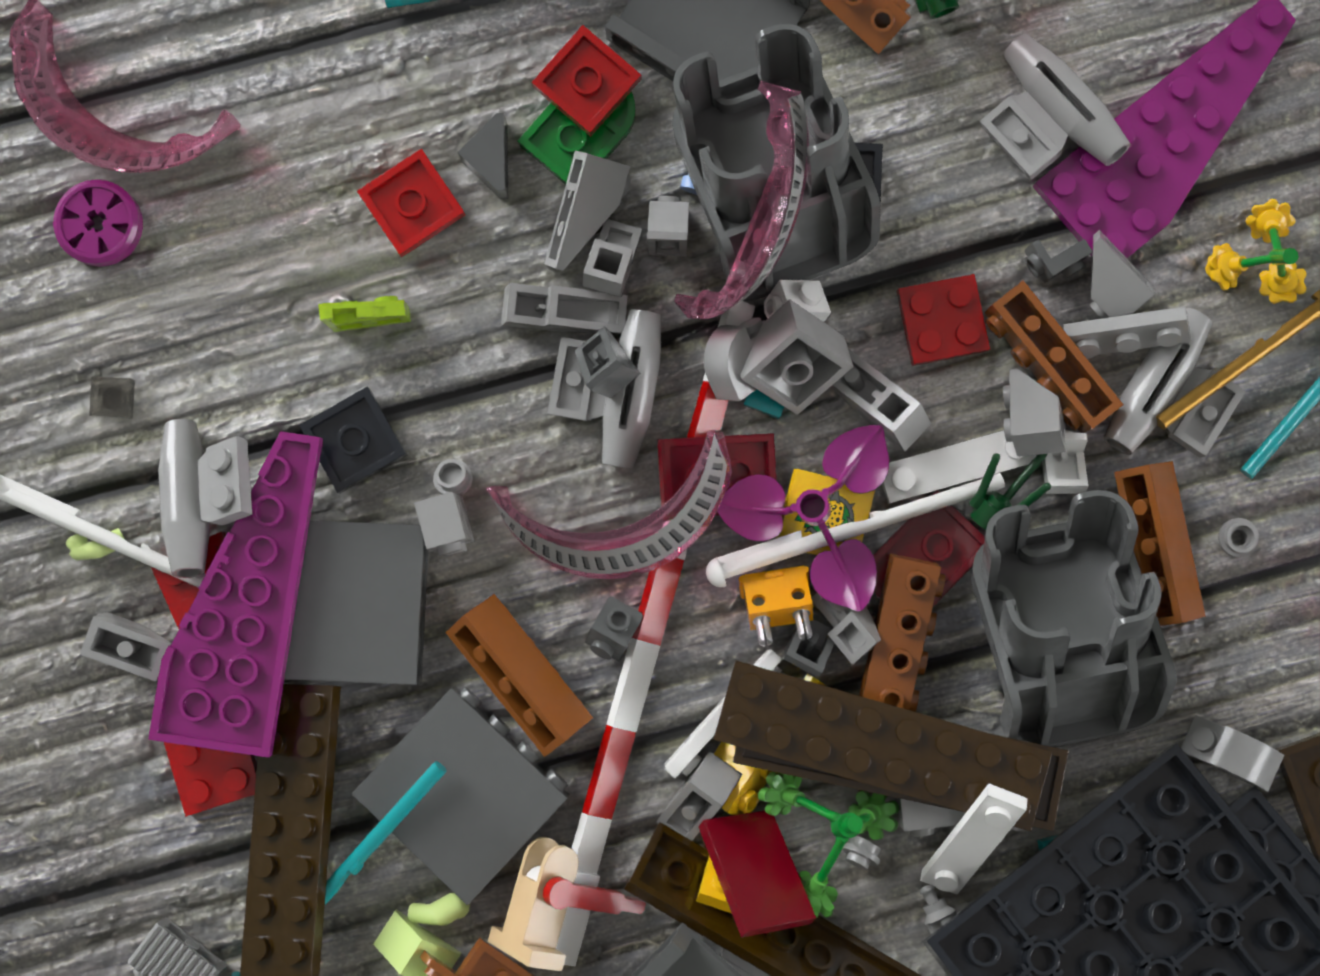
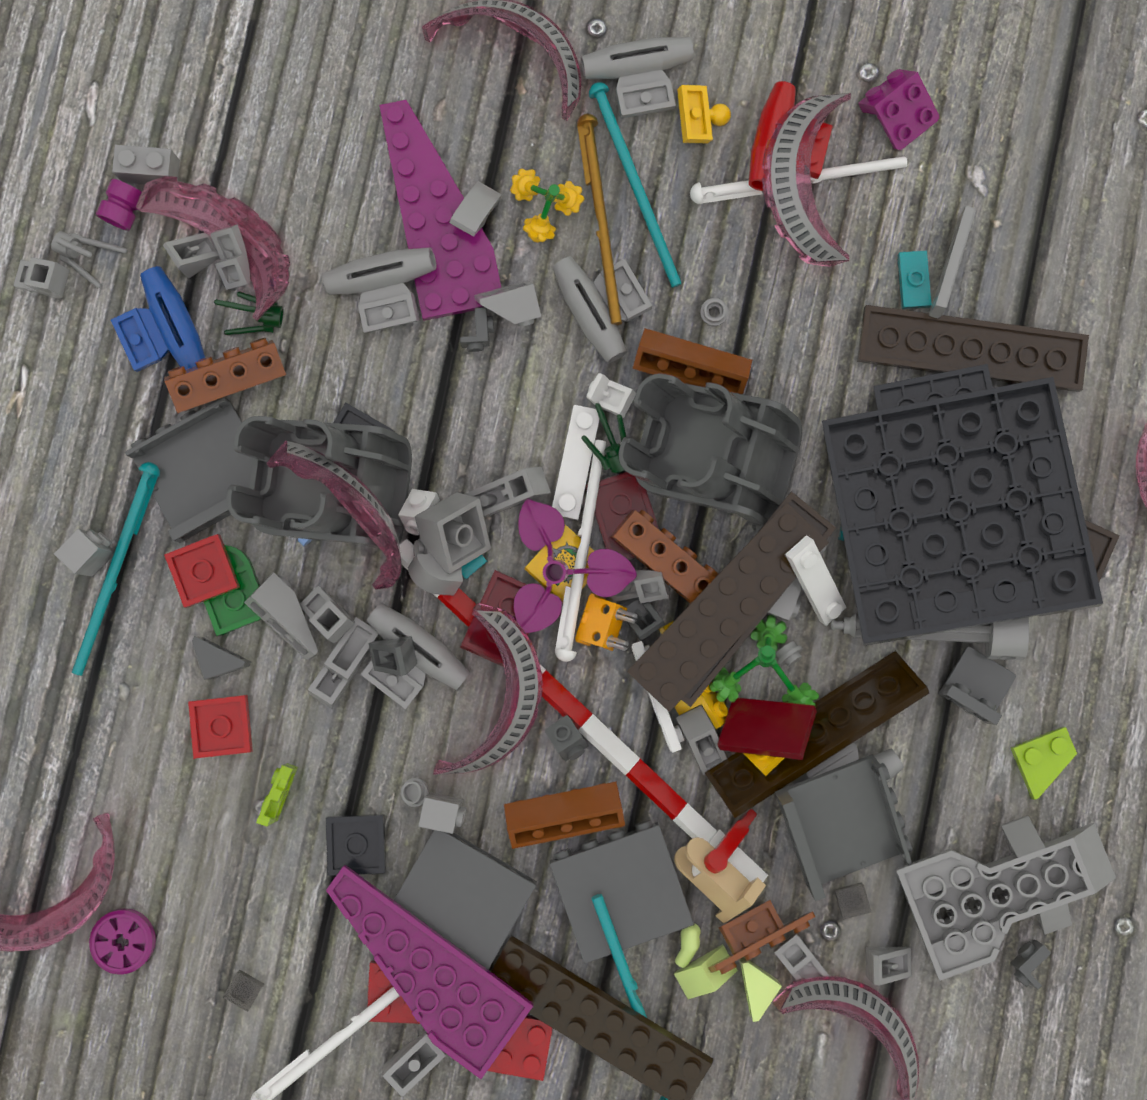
camera: 65 degrees left, 0 degrees up
yellowish green arm [66,528,125,561] -> none
light grey plate [158,419,252,578] -> none
light grey slope [647,196,689,257] -> none
red plate [896,274,990,366] -> none
dark orange brick [984,280,1124,433] -> none
light grey slope [1003,369,1066,457] -> none
light grey plate [1064,306,1191,358] -> none
light grey brick [1181,715,1284,792] -> none
none -> light grey slope [449,181,502,236]

